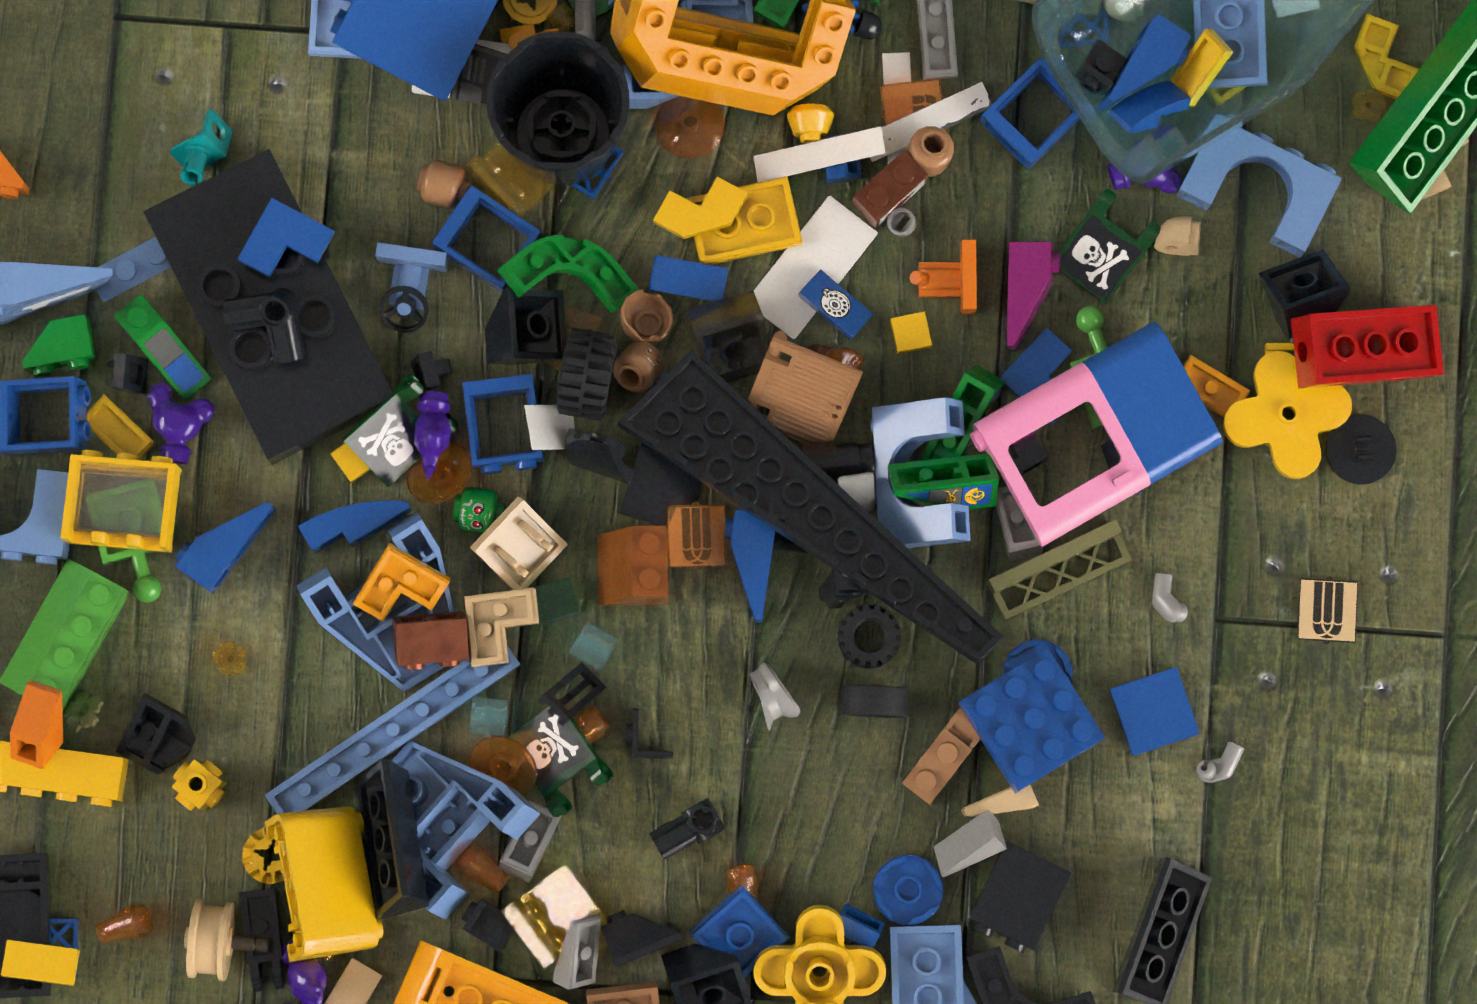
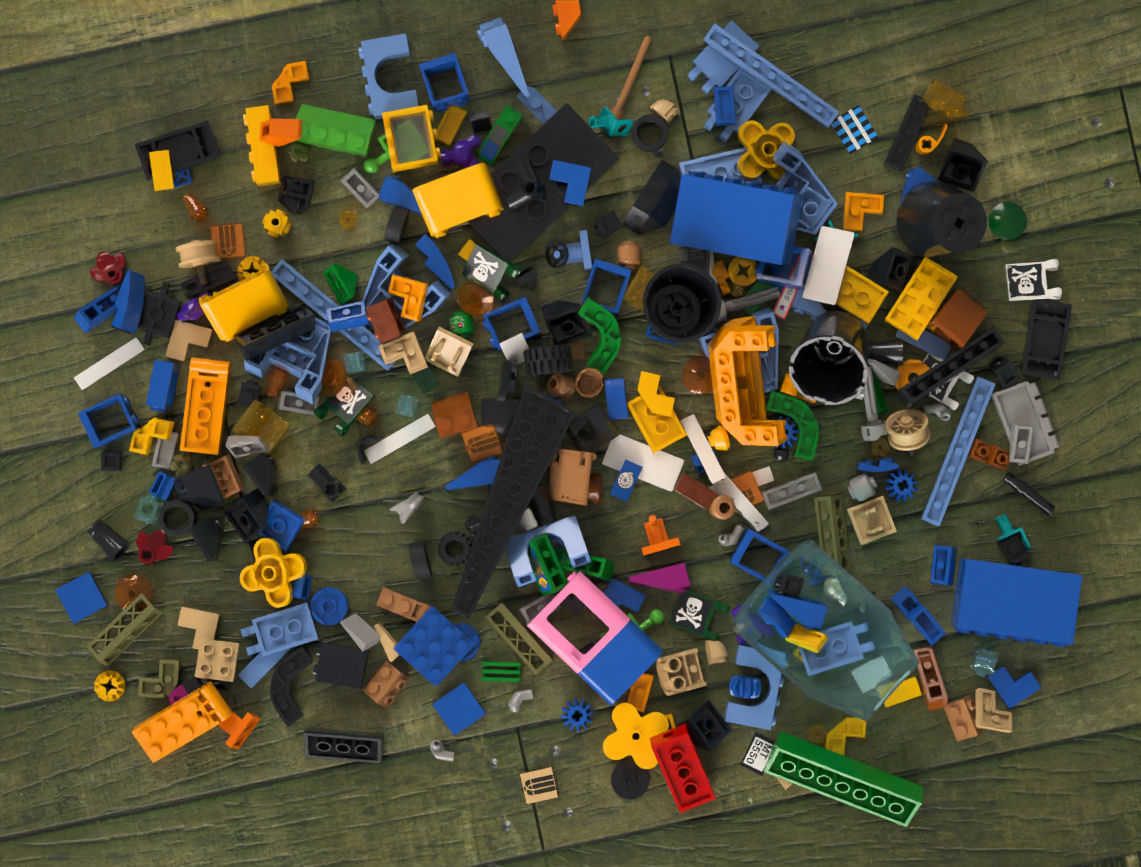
camera: 80 degrees right, 5 degrees up
green slope [22,314,98,377] -> none
dark purple animal [414,391,451,479] -> none
black tile [538,662,606,726] -> none
light grey hinge [887,208,916,237] -> none
yellow tile [890,311,932,354] -> none
none -> clear orange piece [210,222,245,260]
none -> green slope [323,263,358,305]
none -> blue slope [327,301,369,332]
none -> light grey slope [340,167,379,209]
none -> medium nougat bracket [363,660,410,708]
none -> white sticker [364,414,435,464]
none -> black tyre [384,206,410,245]
none -> yellow windscreen [412,162,504,238]
none -> green tile [482,661,521,682]
none -> blue gear [561,698,594,732]
none -> black bracket [593,210,624,239]
none -> medium nougat piece [610,36,651,120]
none -> black wedge [623,160,681,235]
none -> black tyre [632,114,668,152]
none -> tan piece [649,99,678,125]
none -> tan slope [656,648,707,696]
none -> light grey arm [718,524,745,546]
none -> blue gear [729,675,762,699]
none -> sticker [740,733,775,776]

